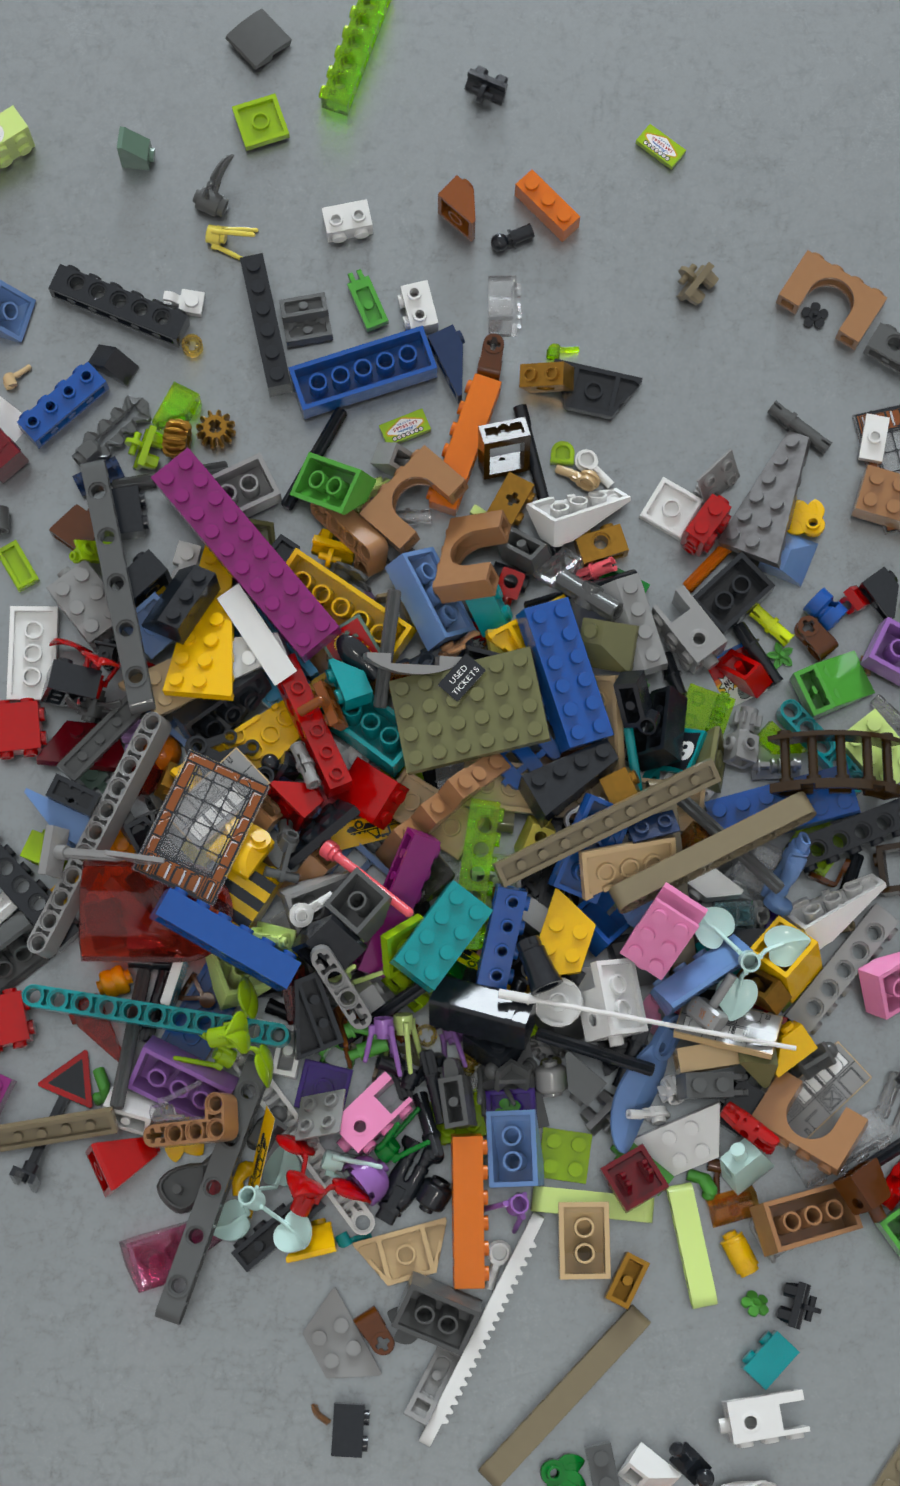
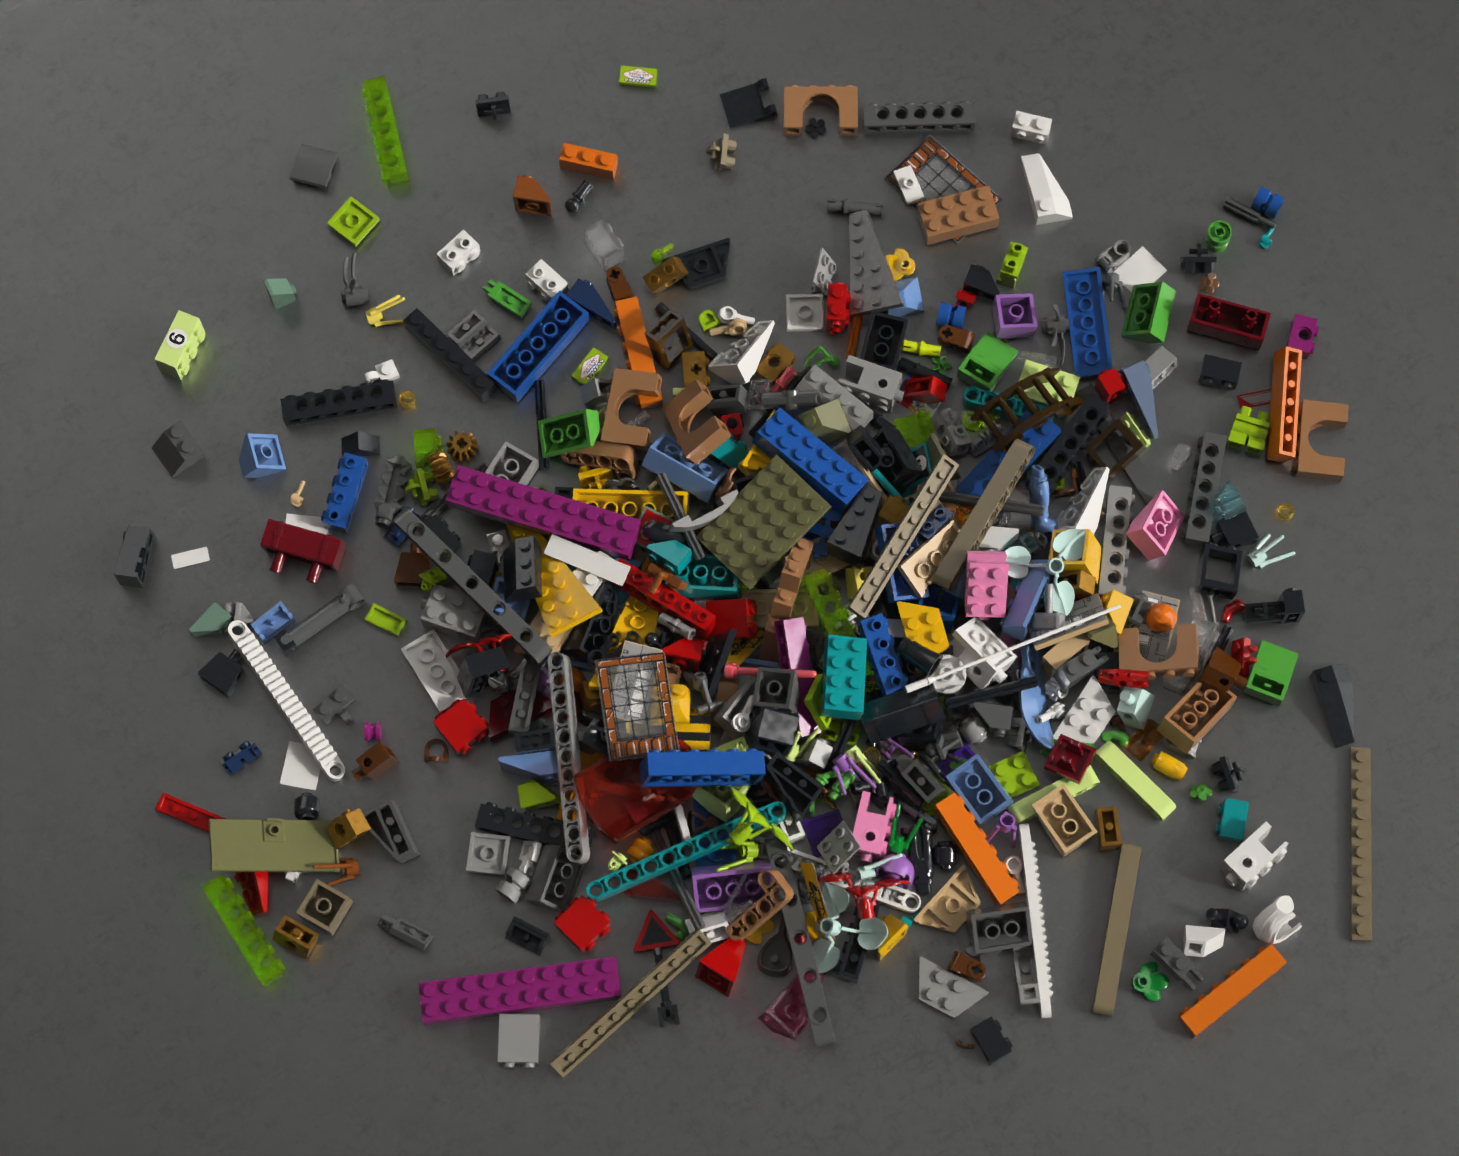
camera: 30 degrees left, 5 degrees down
light grey piece [38,825,165,879] -> none
light grey beam [310,944,372,1029] -> none
black sticker [438,654,486,701] -> none
none -> yellowish green hinge [608,851,628,874]
none -> black flag [720,78,778,128]
none -> bright green piece [804,346,840,368]
none -> orange piece [1145,603,1177,633]

